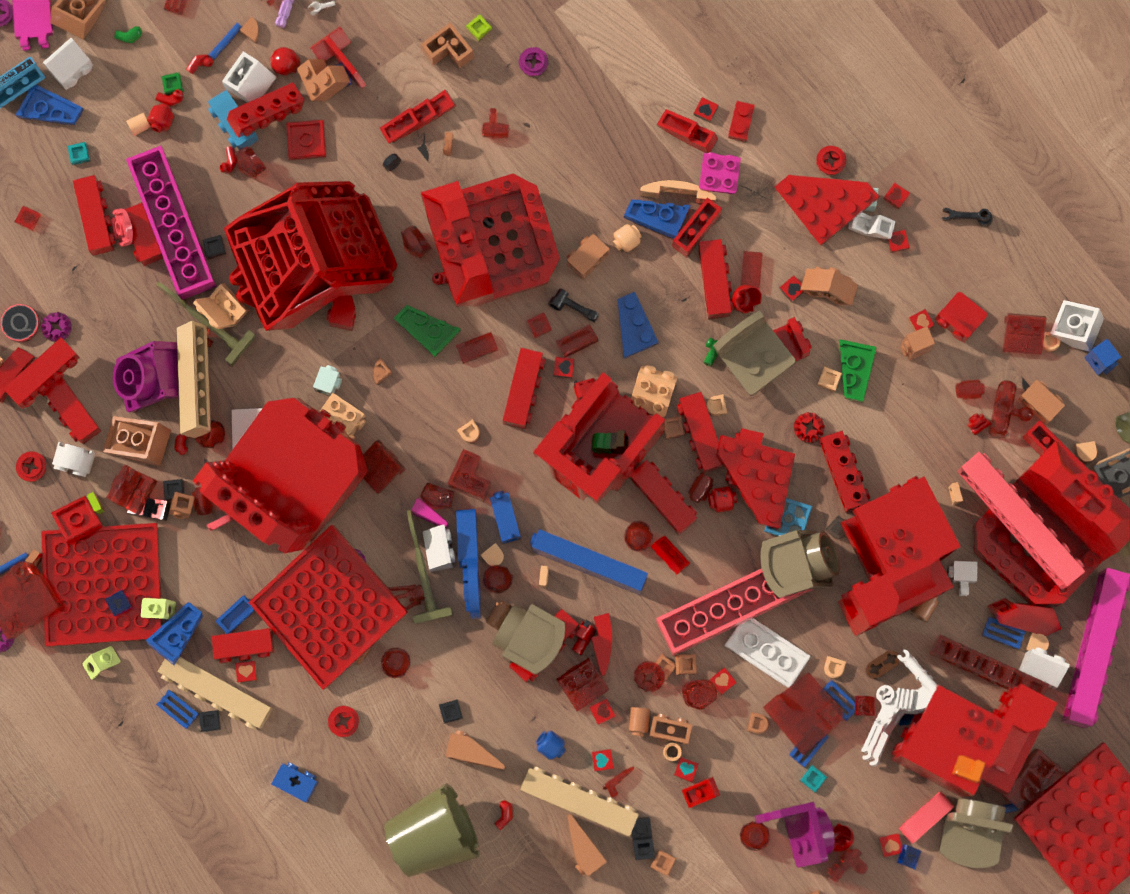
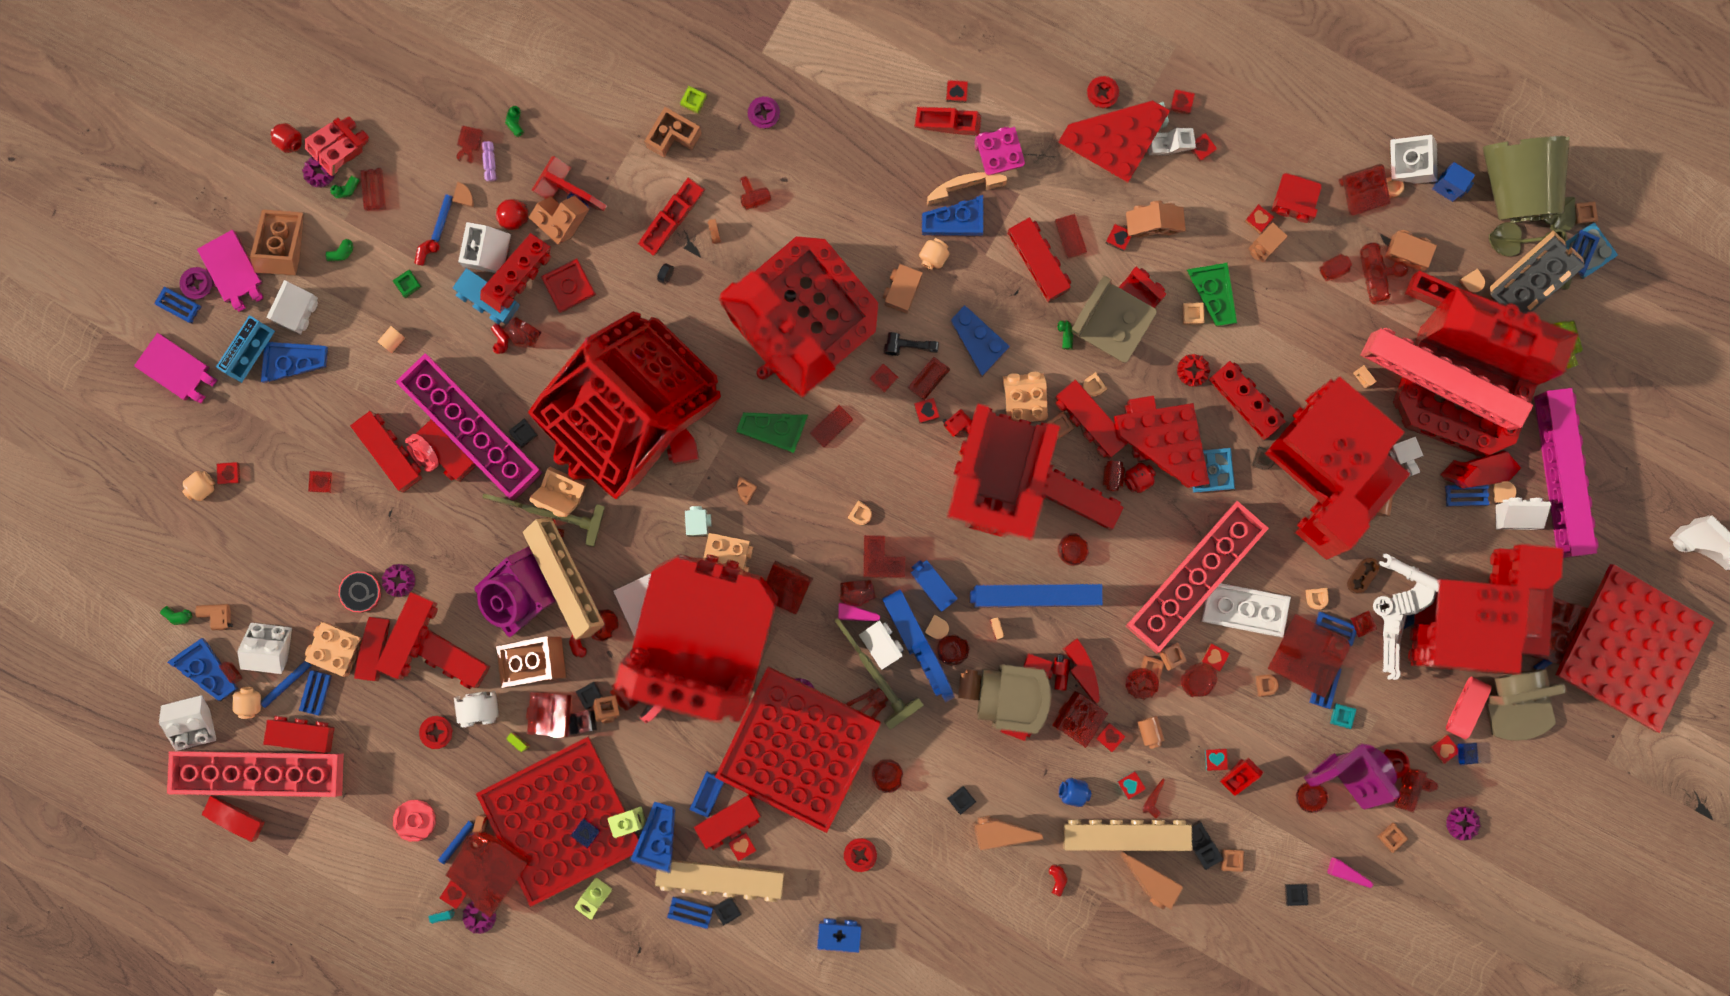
camera: 25 degrees left, 5 degrees up
red tile [51,495,103,545] -> none
teal tile [67,142,90,165] -> none
red head [147,103,175,133] -> none
red arm [155,89,184,107] -> none
white hand [308,1,335,15] -> none
olive cone [384,783,480,877] -> none
clear red hair [401,226,432,259] -> none
red brick [502,348,546,429] -> none
leg [591,430,629,454] -> none
nougat brick [649,714,692,745] -> none
red plate [651,535,690,575] -> none
light nougat beam [663,743,681,762] -> none
red brick [672,197,722,258] -> none
red plate [728,101,755,142] -> none
red hair [732,285,762,314] -> none
dark tan piece [760,530,840,598] -> none
clear red brick [929,634,1049,695] -> none
black brick [942,208,993,227] -> none
orange panel [952,755,985,783] -> none
red plate [967,413,991,436] -> none

